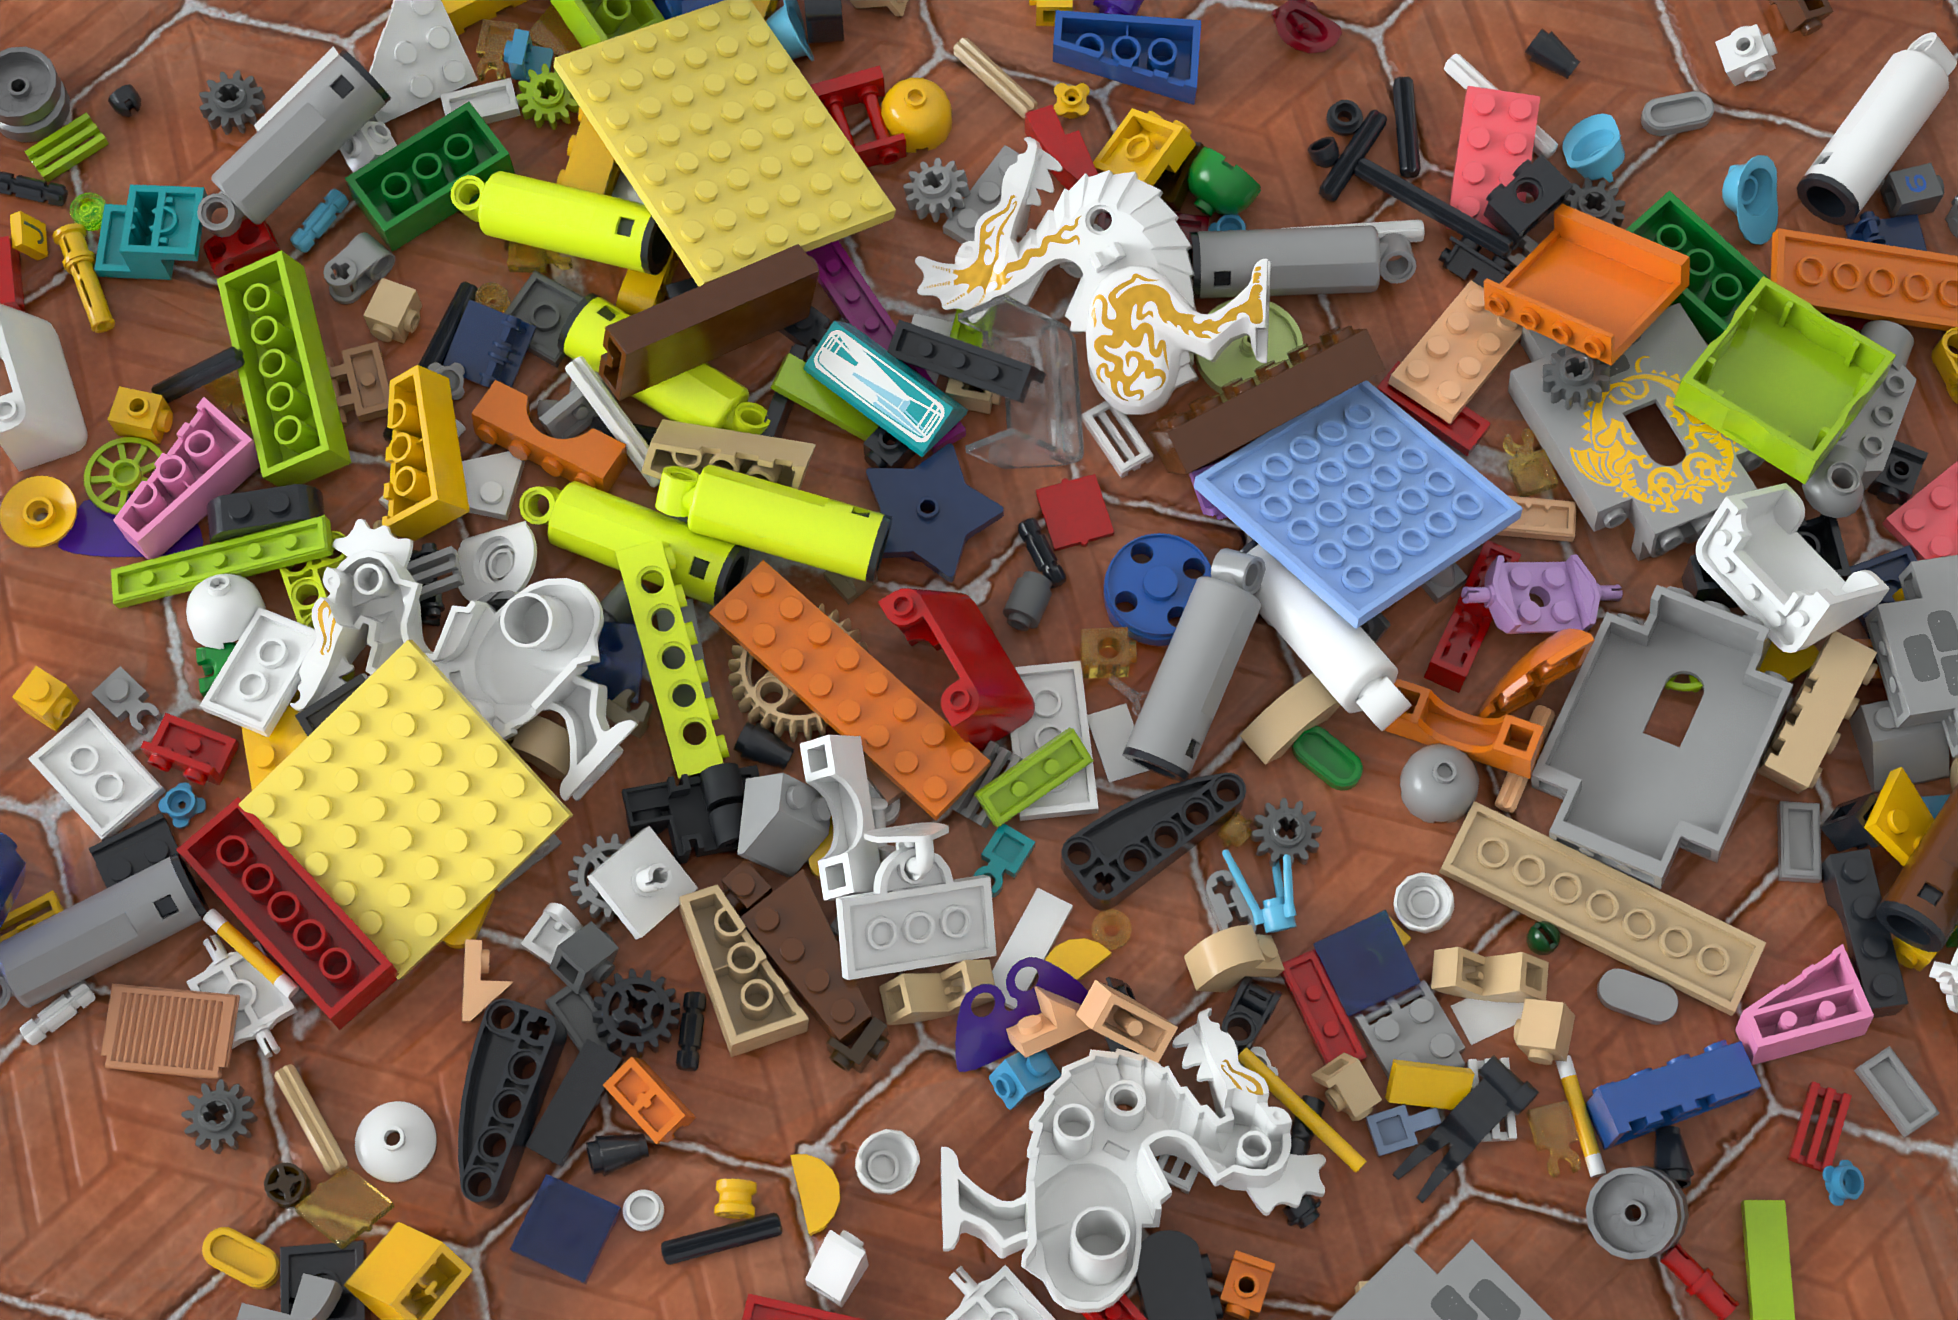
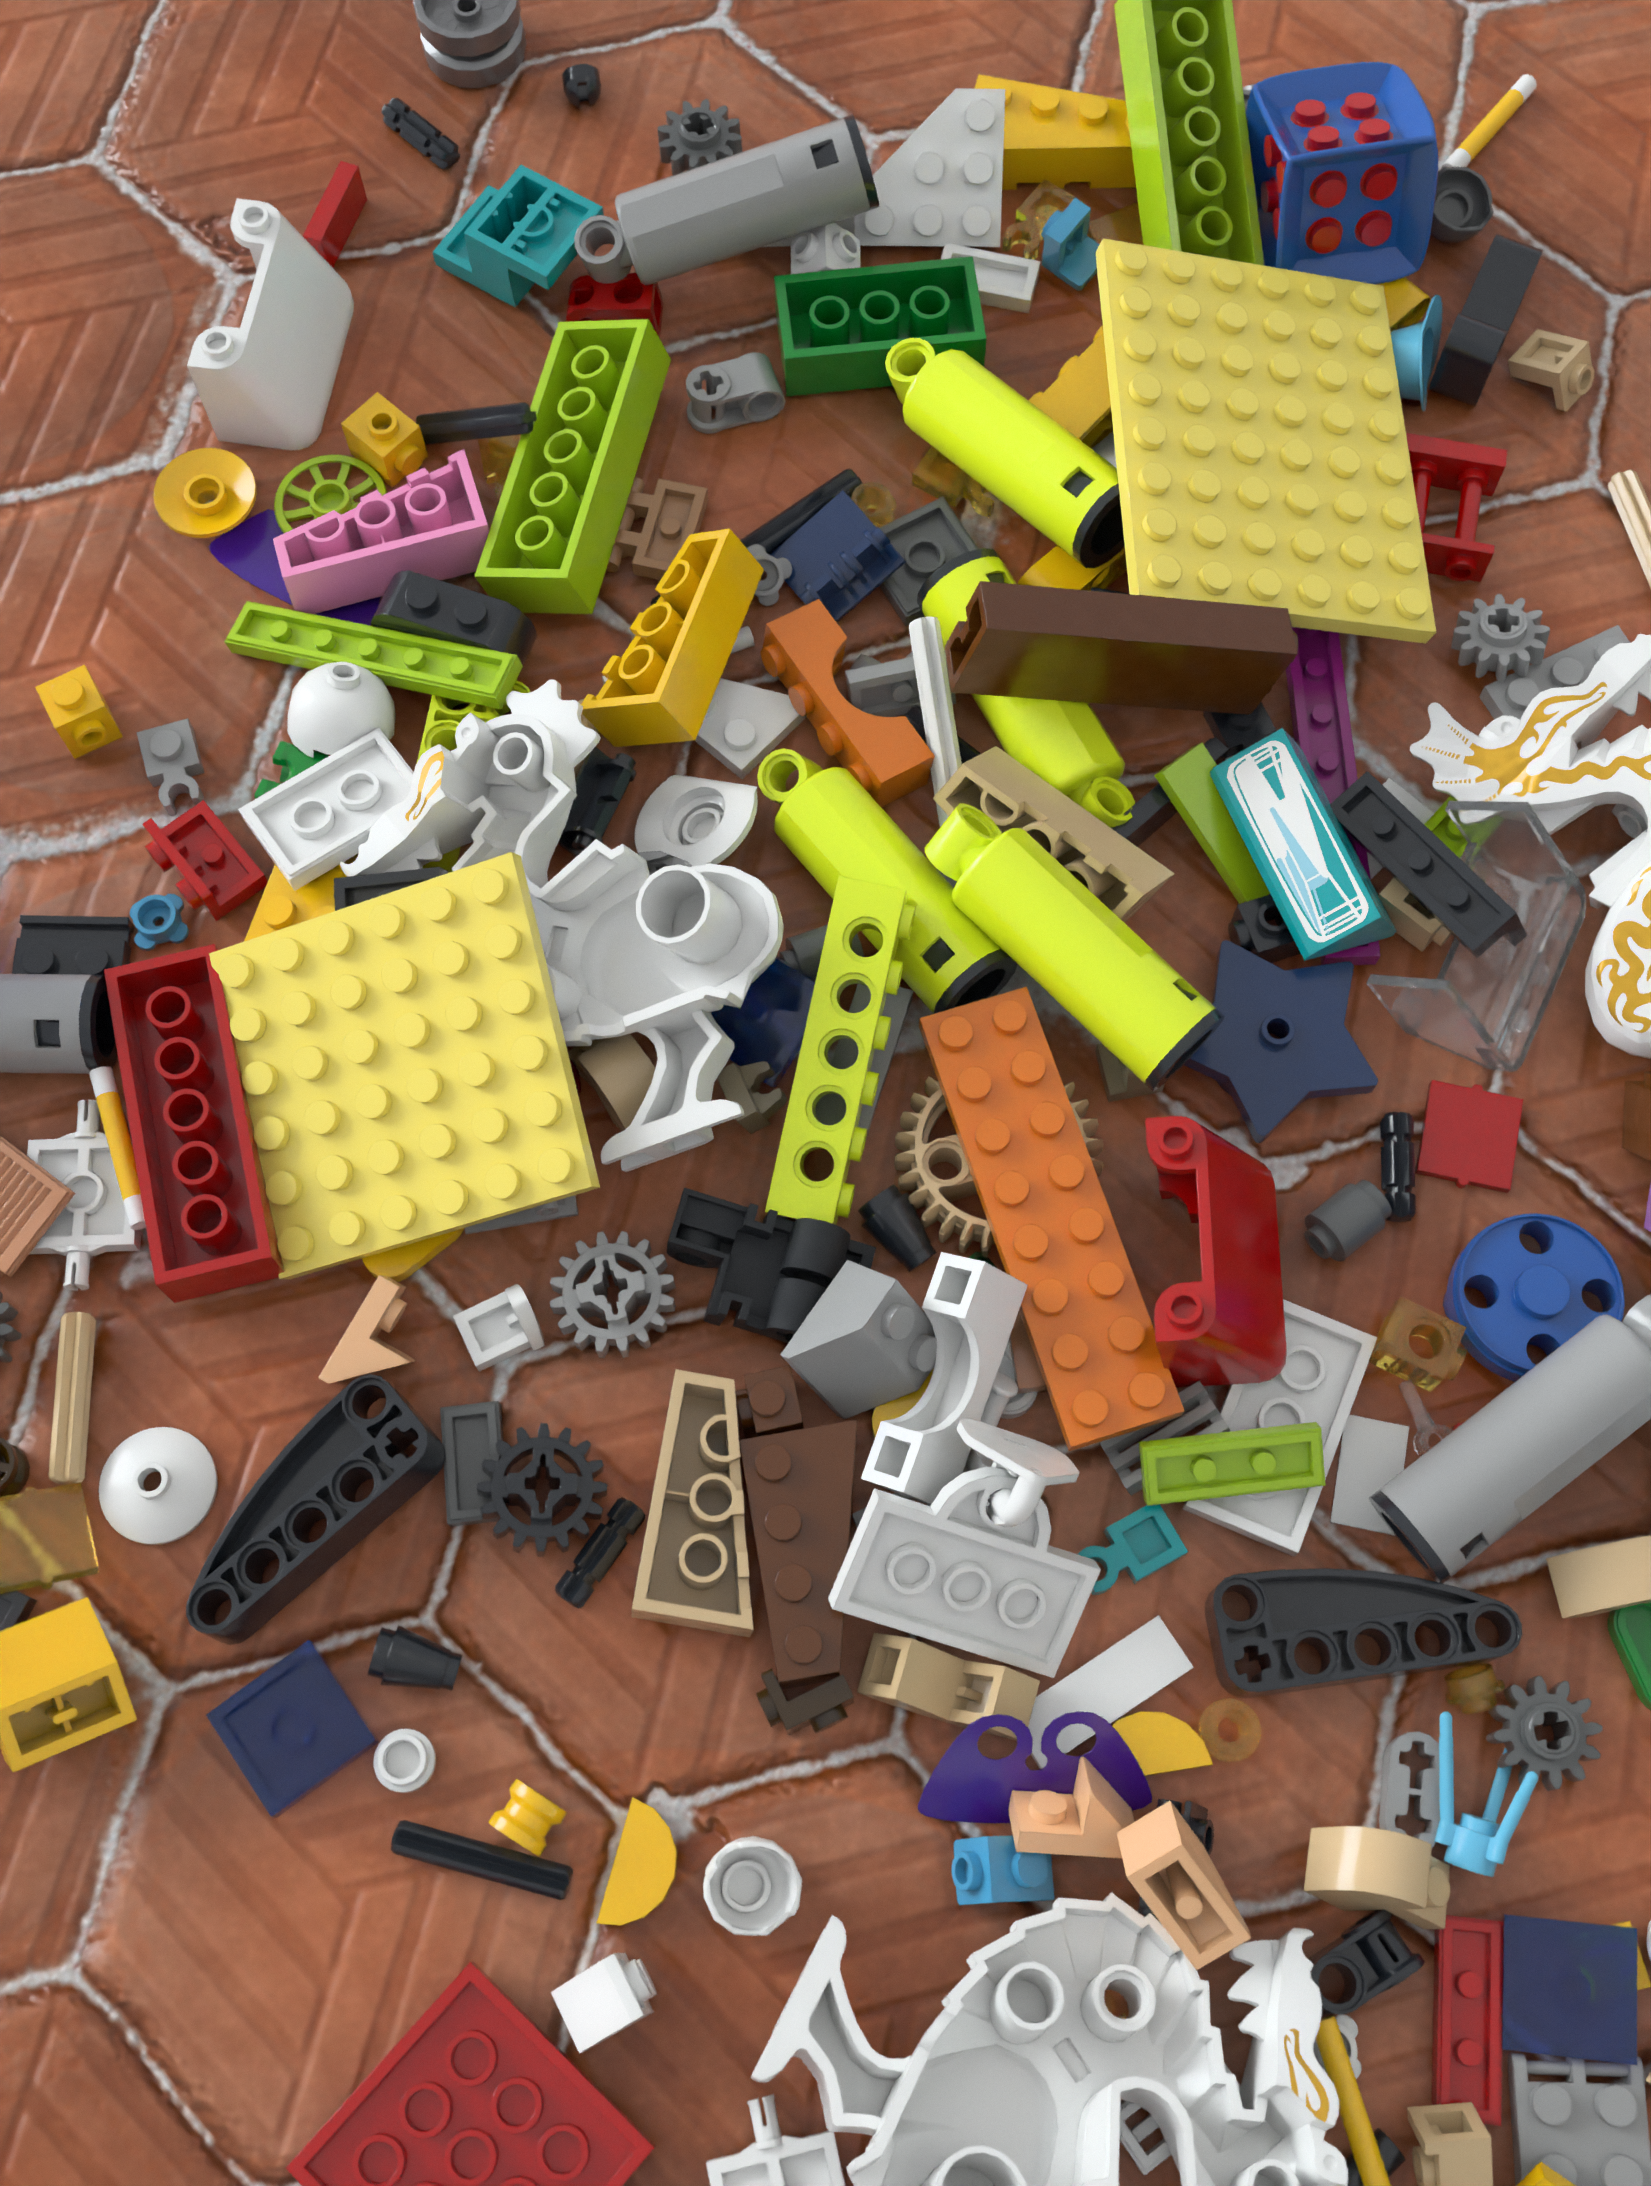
camera: 30 degrees right, 0 degrees up
yellow tile [10,211,48,261] -> none
lime tile [24,112,109,183] -> none
white tile [28,708,166,841] -> none
yellow pin [52,223,115,333] -> none
clear neon green tile [70,192,106,231] -> none
medium azure axle [290,188,349,253] -> none
tan brick [363,278,422,344] -> none
light grey tile [407,546,465,601] -> none
lime gear [516,63,580,130] -> none
black tile [525,1039,624,1167] -> none
dark grey brick [549,921,619,995] -> none
white tile [587,826,698,940] -> none
orange hinge [603,1056,697,1144] -> none
yellow cylinder [881,78,952,153] -> none
white tile [1081,401,1154,478] -> none

